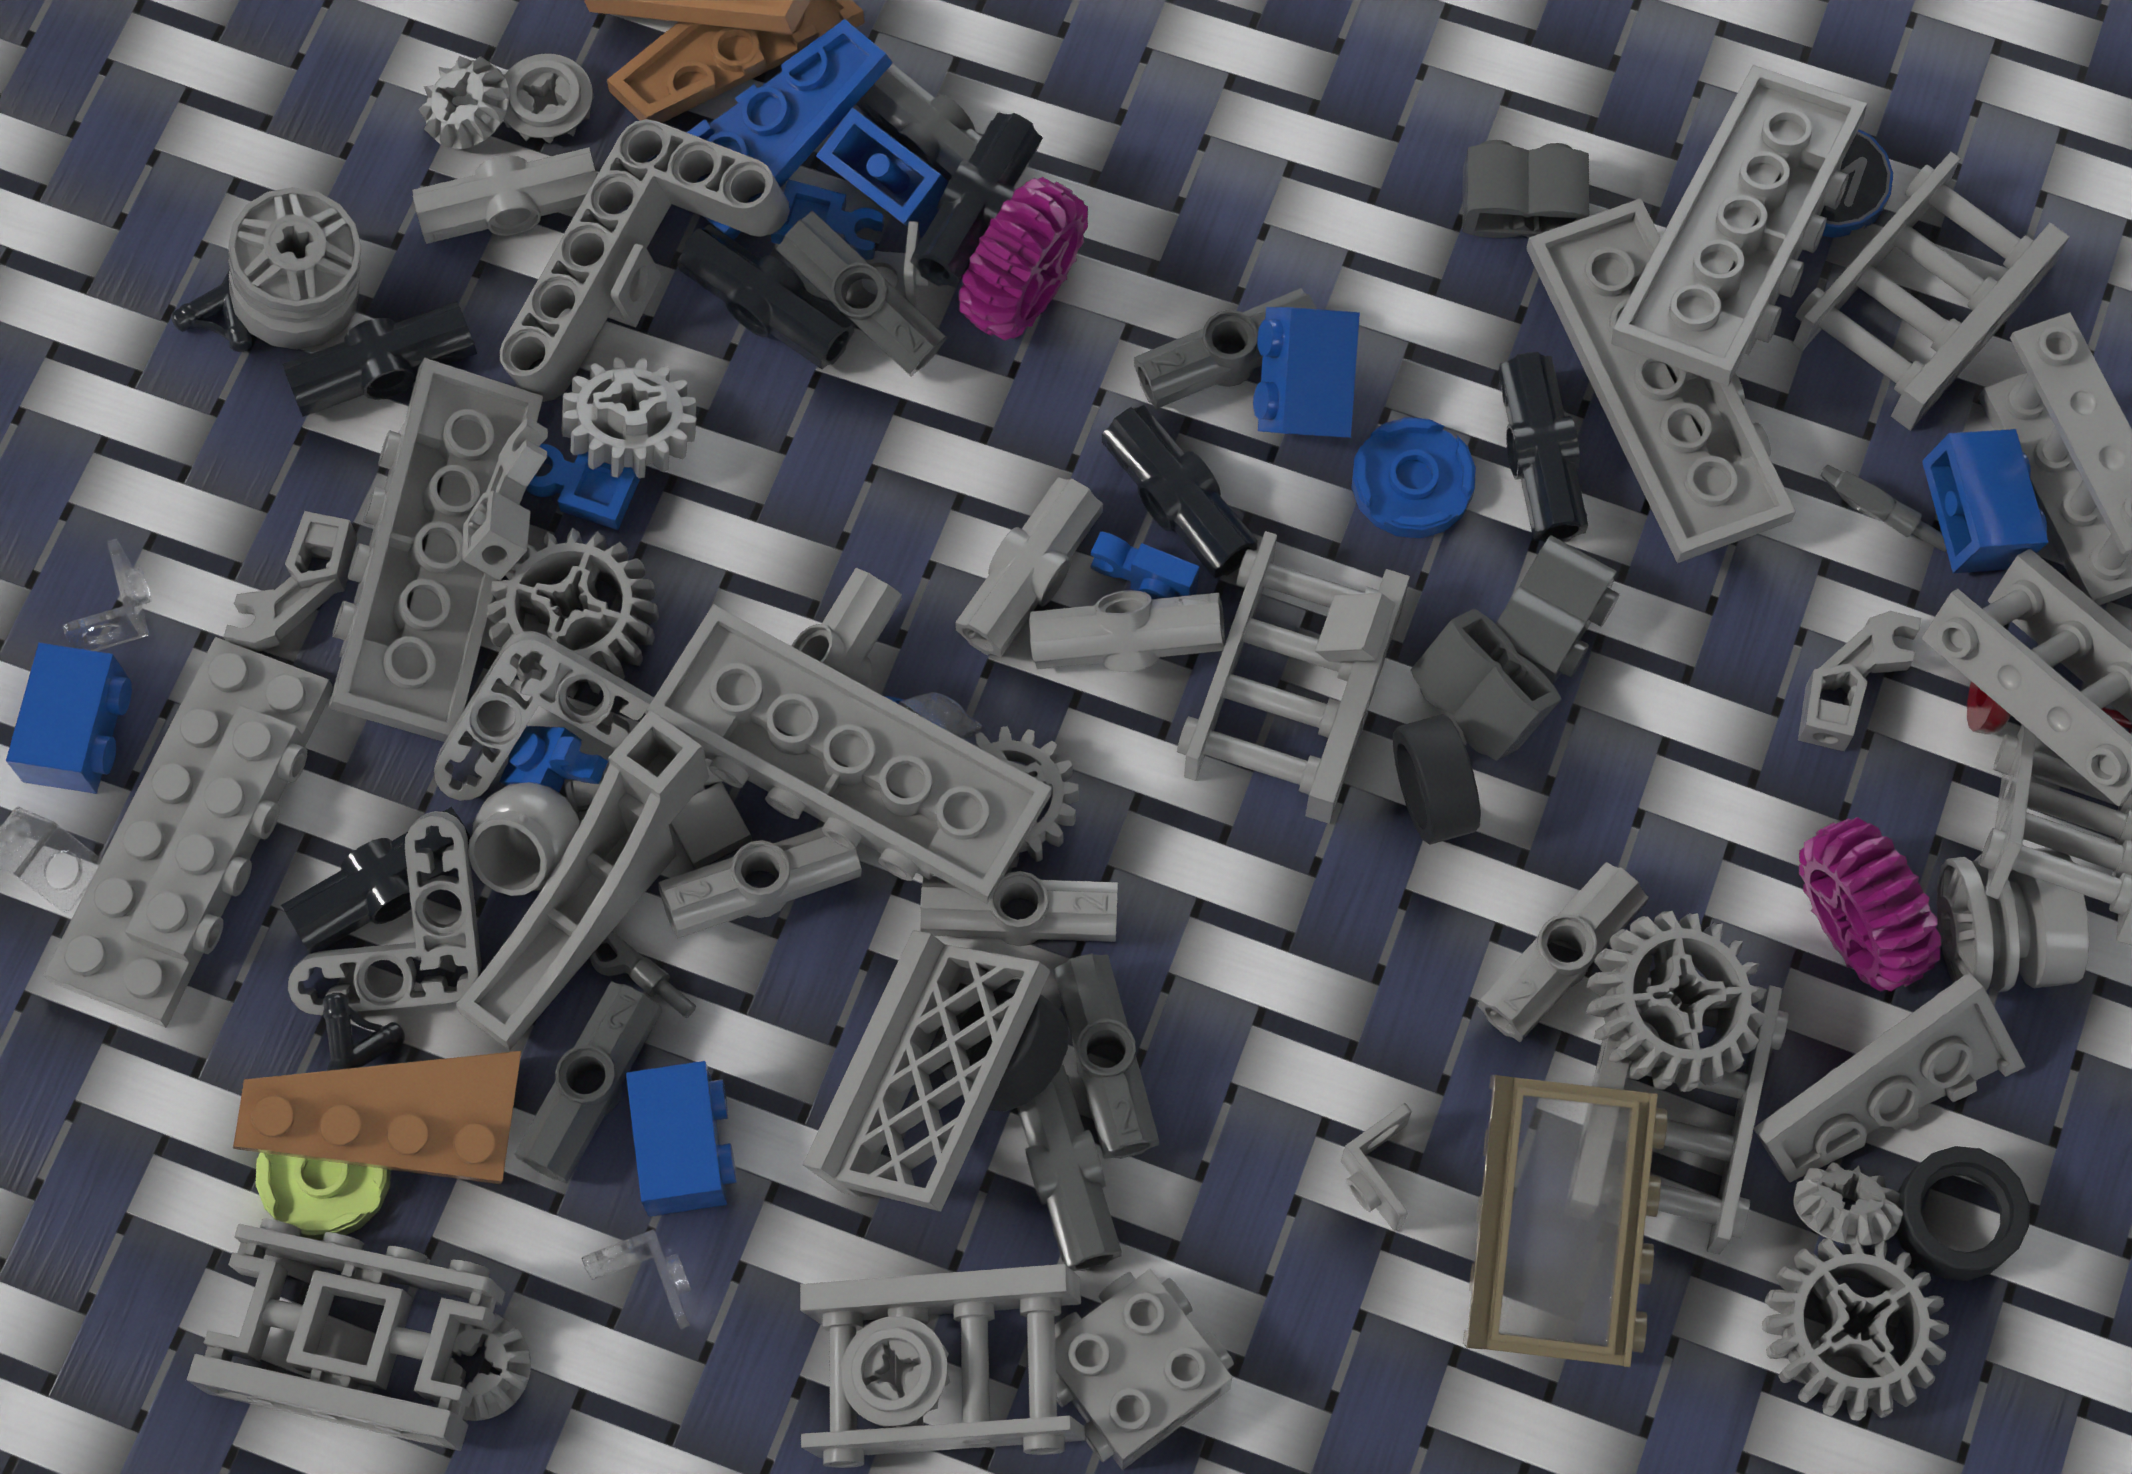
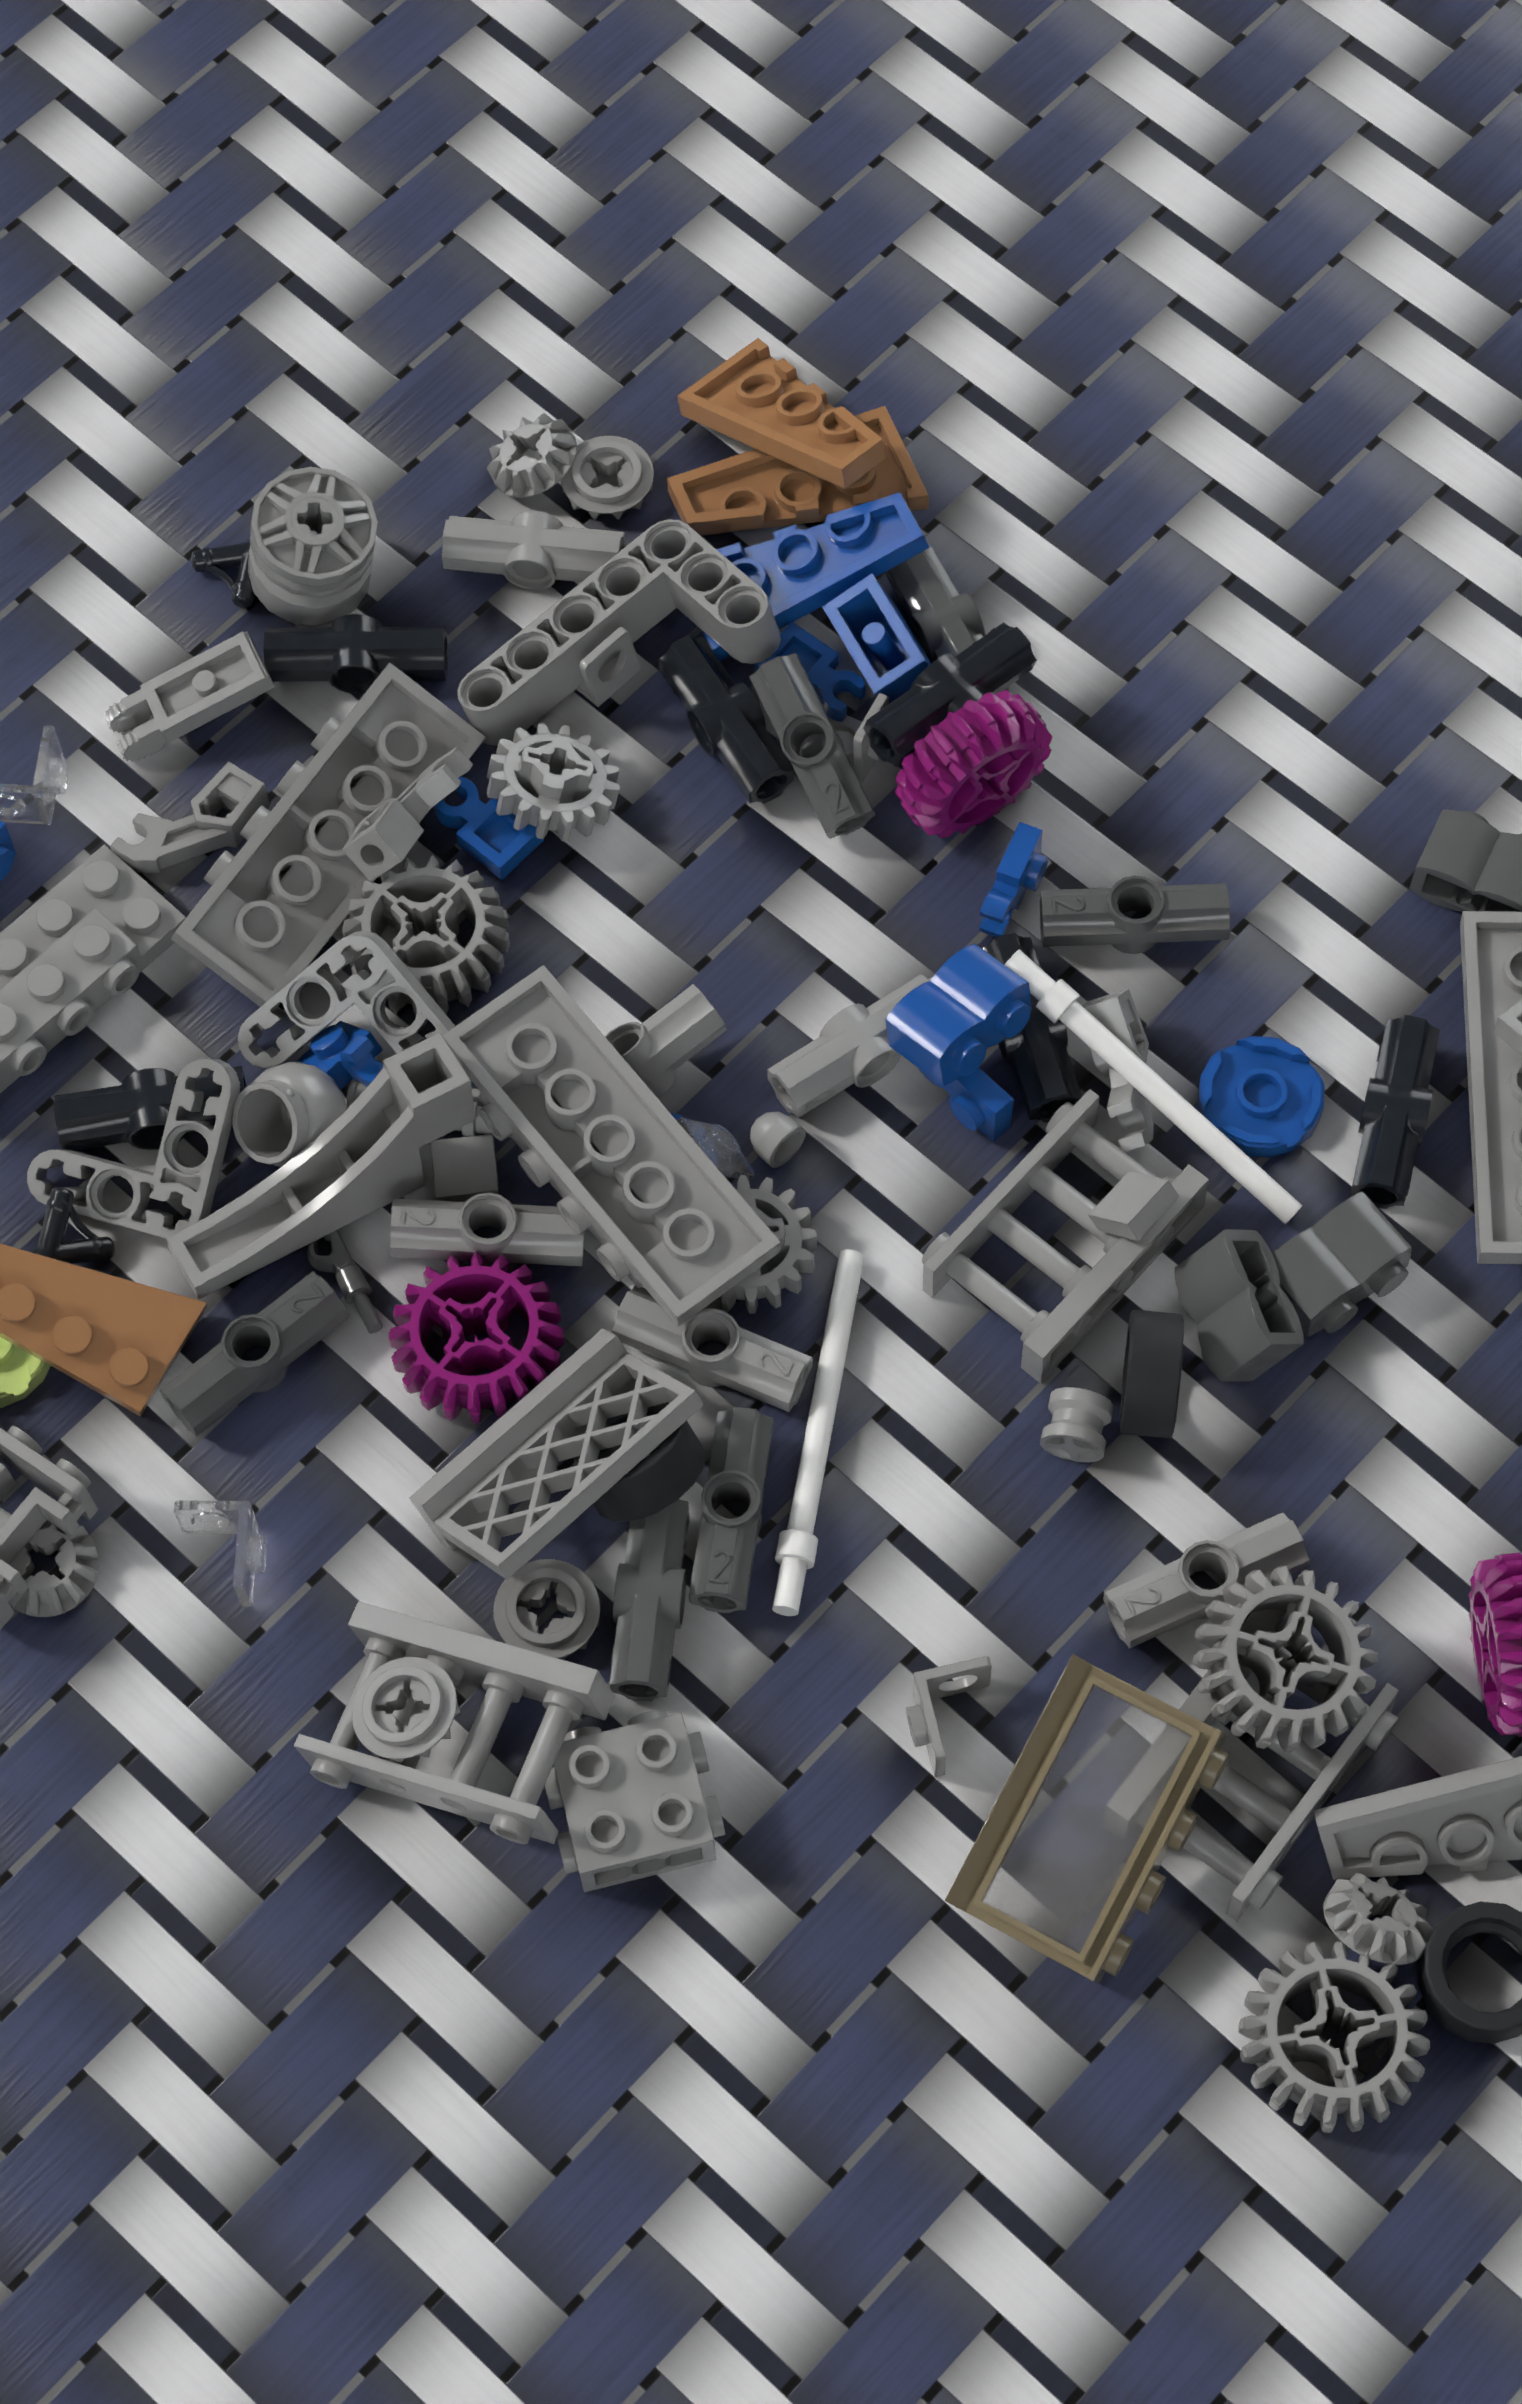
camera: 25 degrees right, 5 degrees down
blue brick [626,1061,737,1217] -> none
light grey piece [1029,590,1226,672] -> none
blue brick [1253,307,1360,438] -> none
none -> light grey hinge [104,631,275,762]
none -> magenta gear [389,1251,565,1425]
none -> light grey gear [493,1559,600,1660]
none -> light grey hinge [750,1112,806,1168]
none -> white bar [772,1249,864,1616]
none -> blue brick [885,944,1032,1086]
none -> blue plate [979,822,1048,937]
none -> white bar [1005,949,1302,1224]
none -> light grey wheel [1040,1387,1114,1463]
none -> light grey piece [1083,988,1154,1152]

